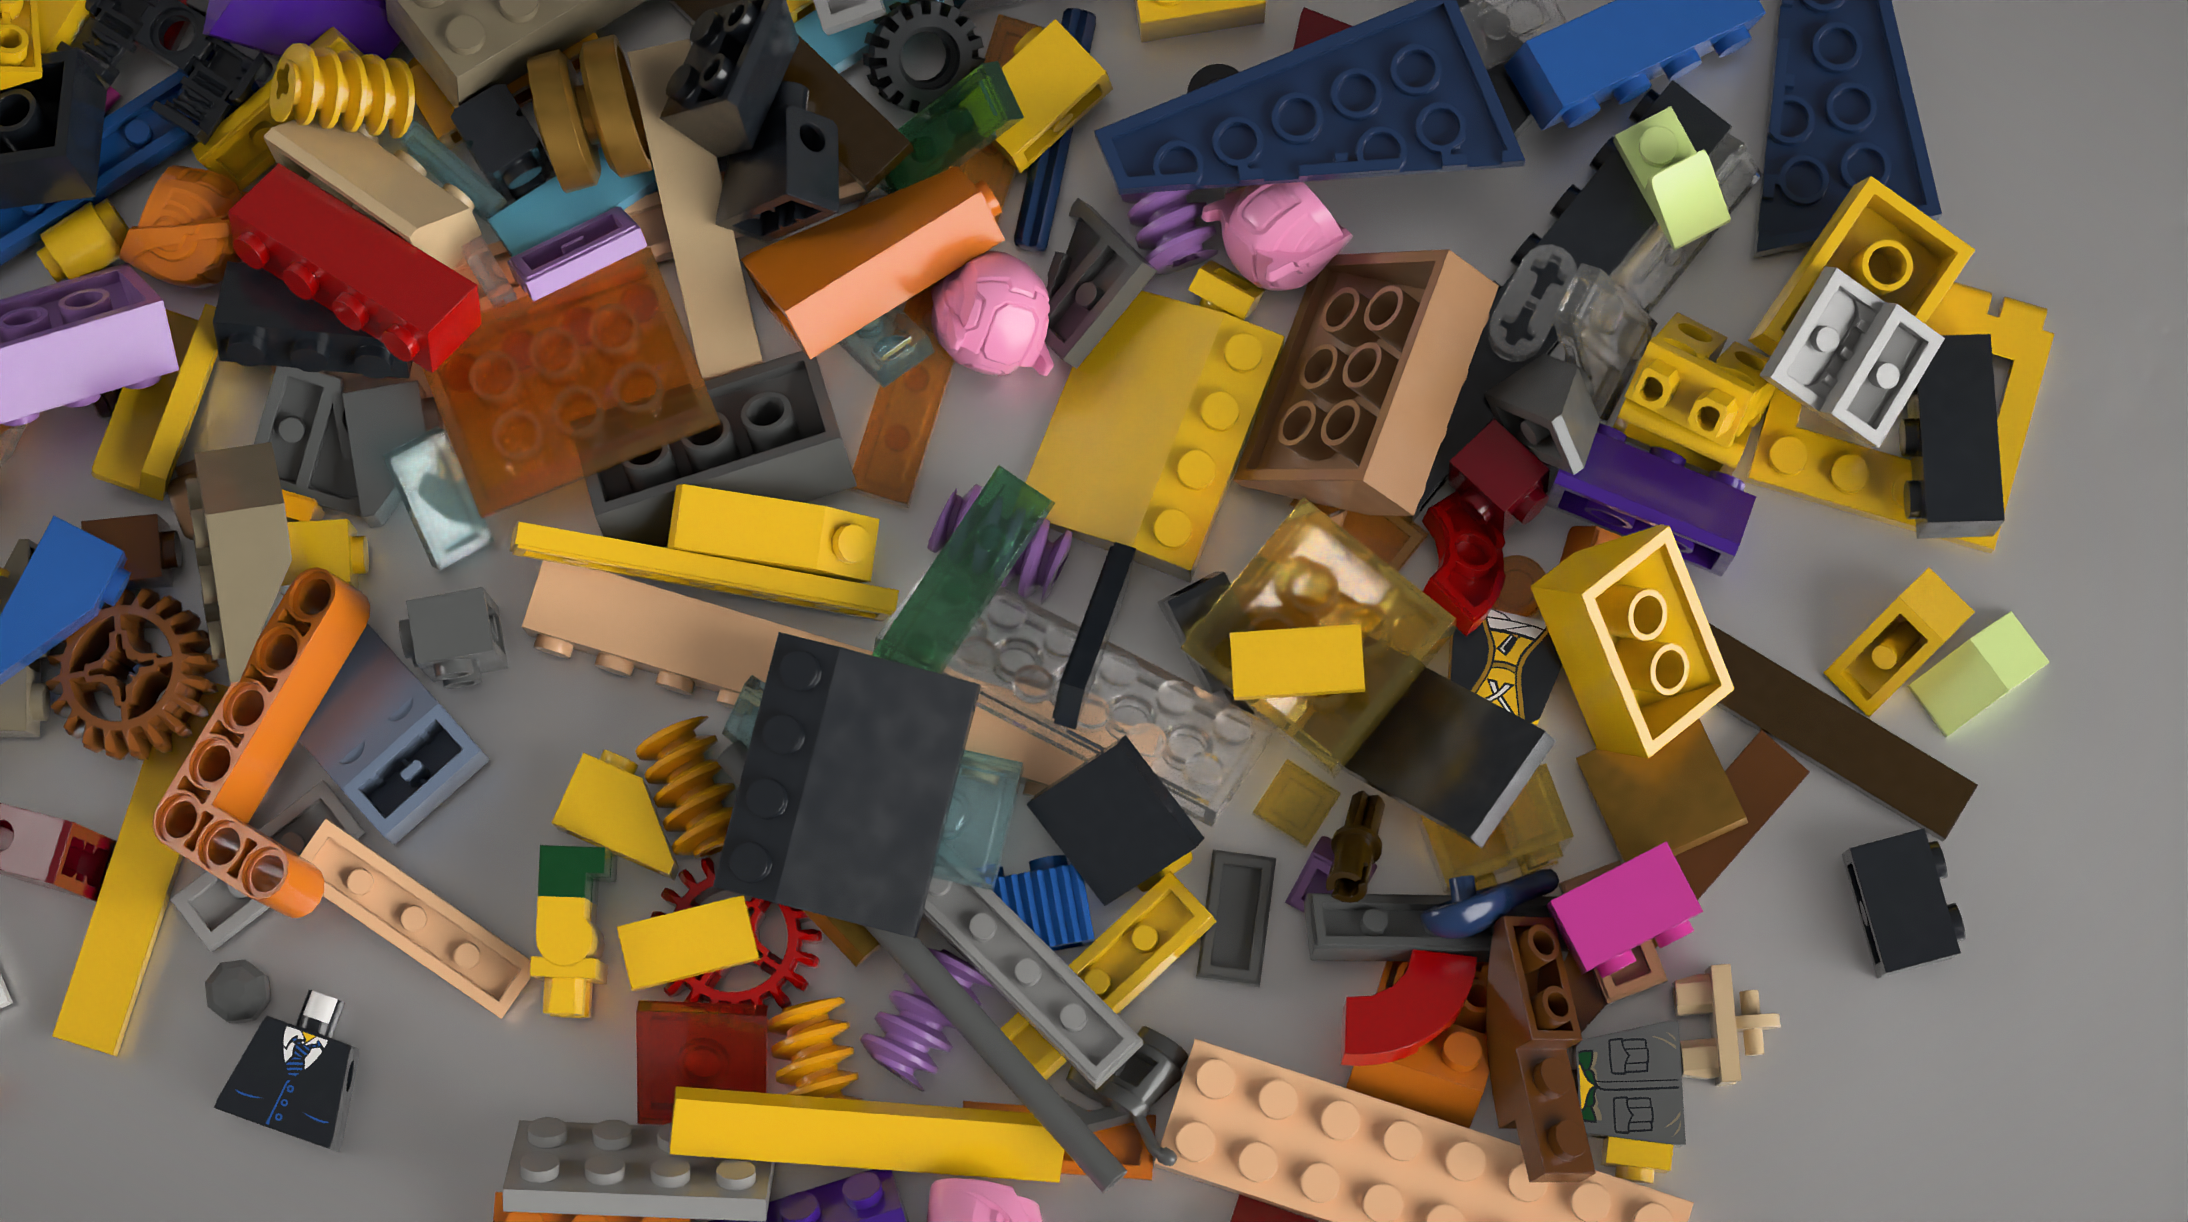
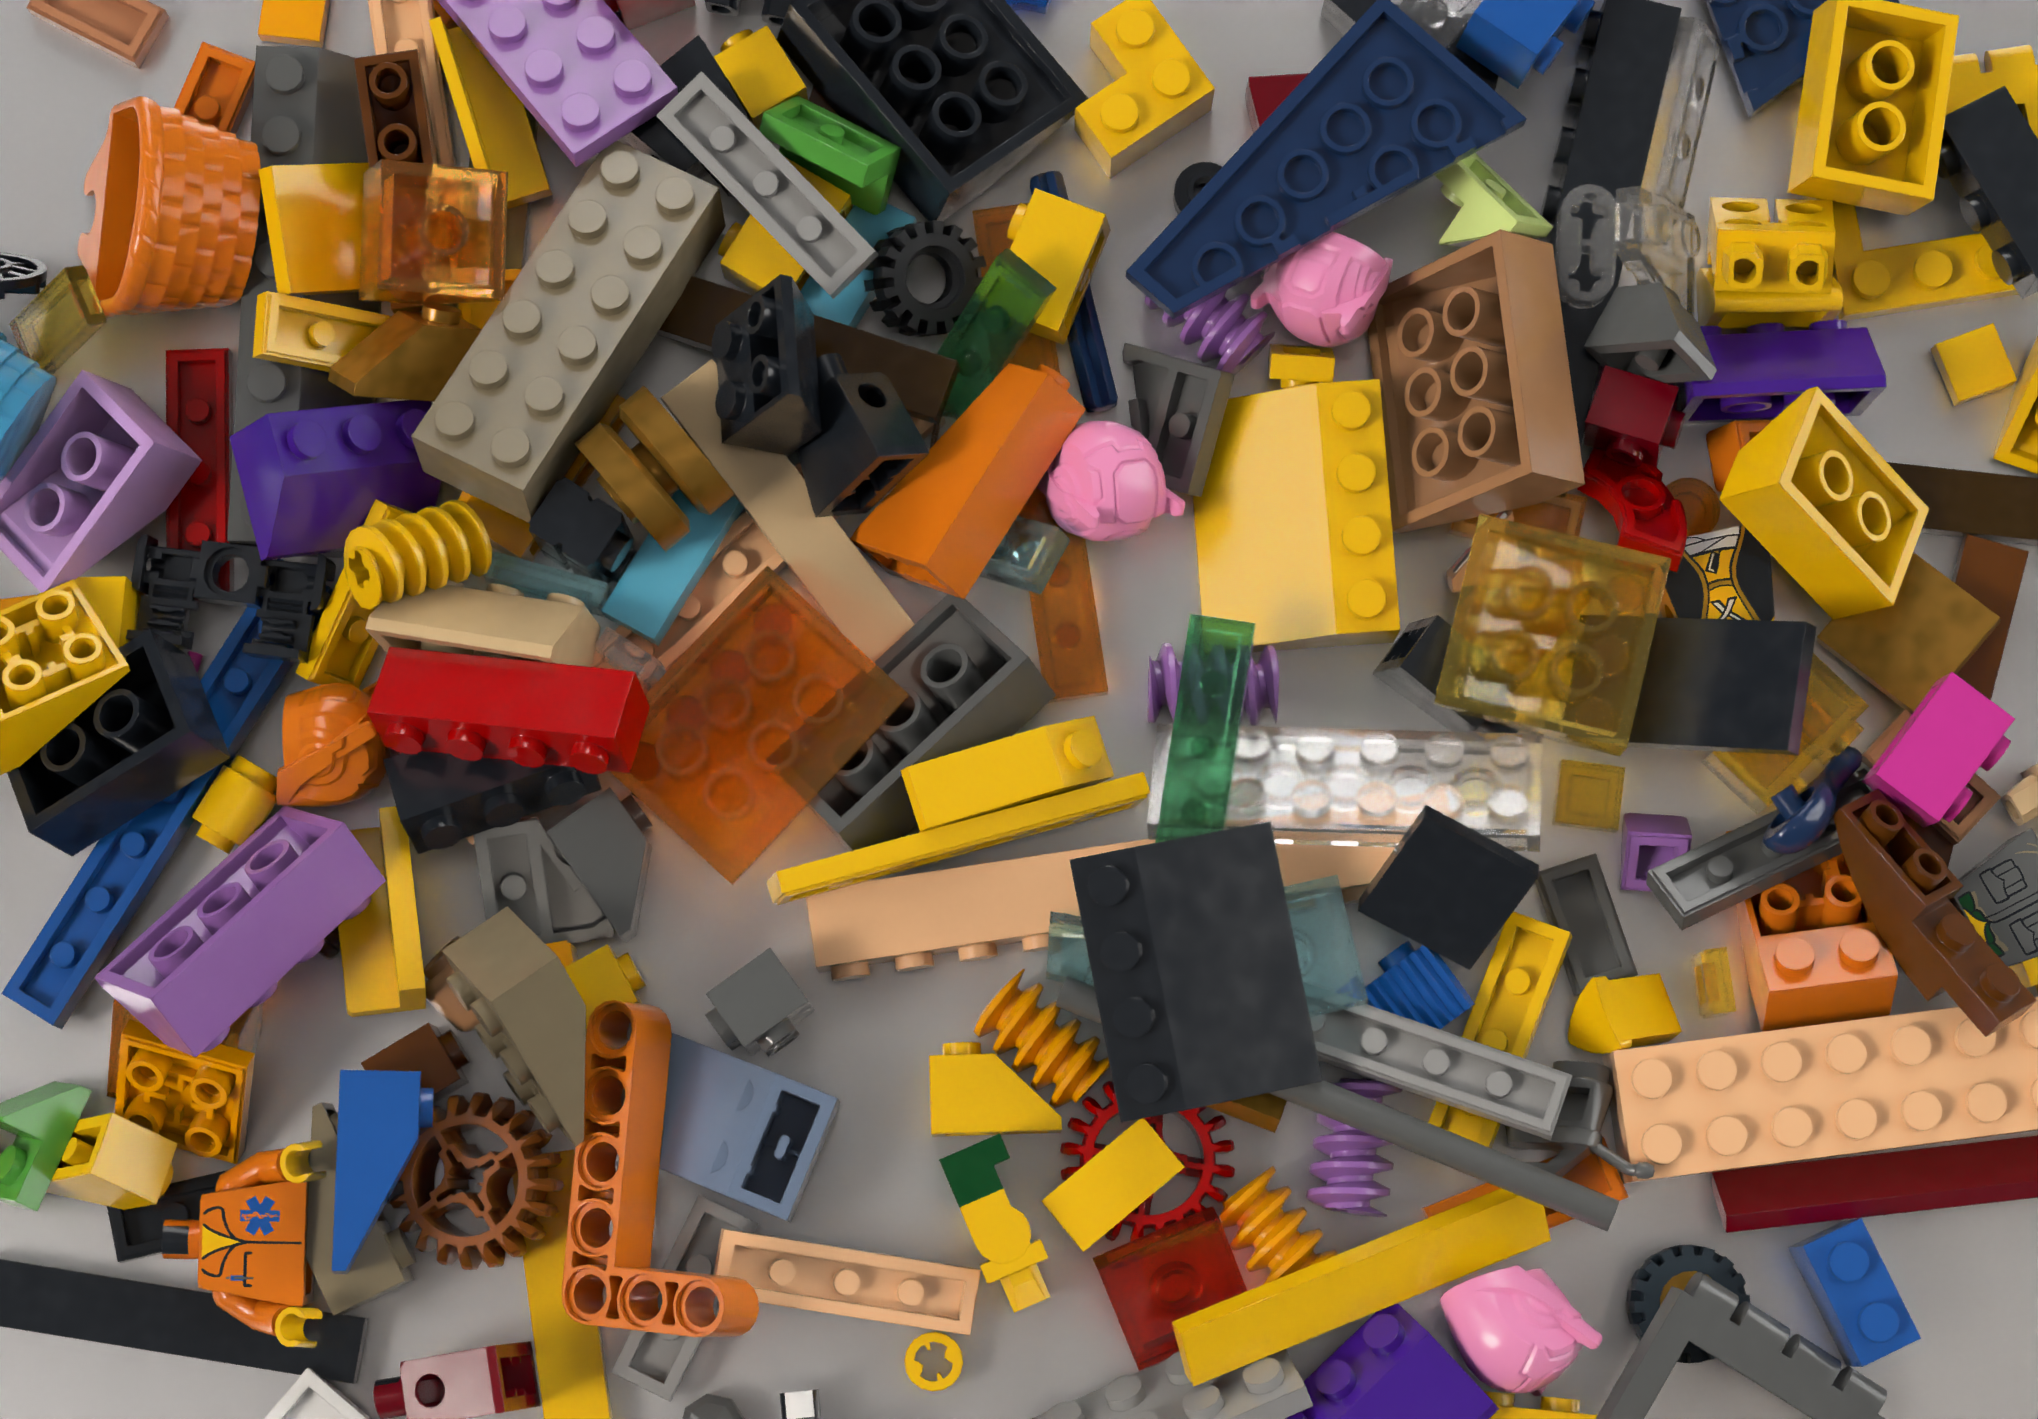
camera: 30 degrees left, 0 degrees up
clear light blue tile [382,426,494,570] -> none
medium lavender tile [507,206,648,302] -> none
black tile [1052,542,1136,730] -> none
yellow tile [1230,624,1365,700] -> none
dark brown axle [1326,790,1385,903] -> none
red tile [1340,949,1477,1066] -> none
yellowish green slope [1613,106,1731,251] -> none
light grey slope [1759,266,1945,448] -> none
none -> yellow bush [904,1332,963,1391]
none -> yellowish green slope [1435,153,1553,248]
none -> yellow tile [1567,973,1682,1054]
none -> clear yellow tile [1691,947,1736,1019]
none -> yellow tile [1930,323,2017,407]

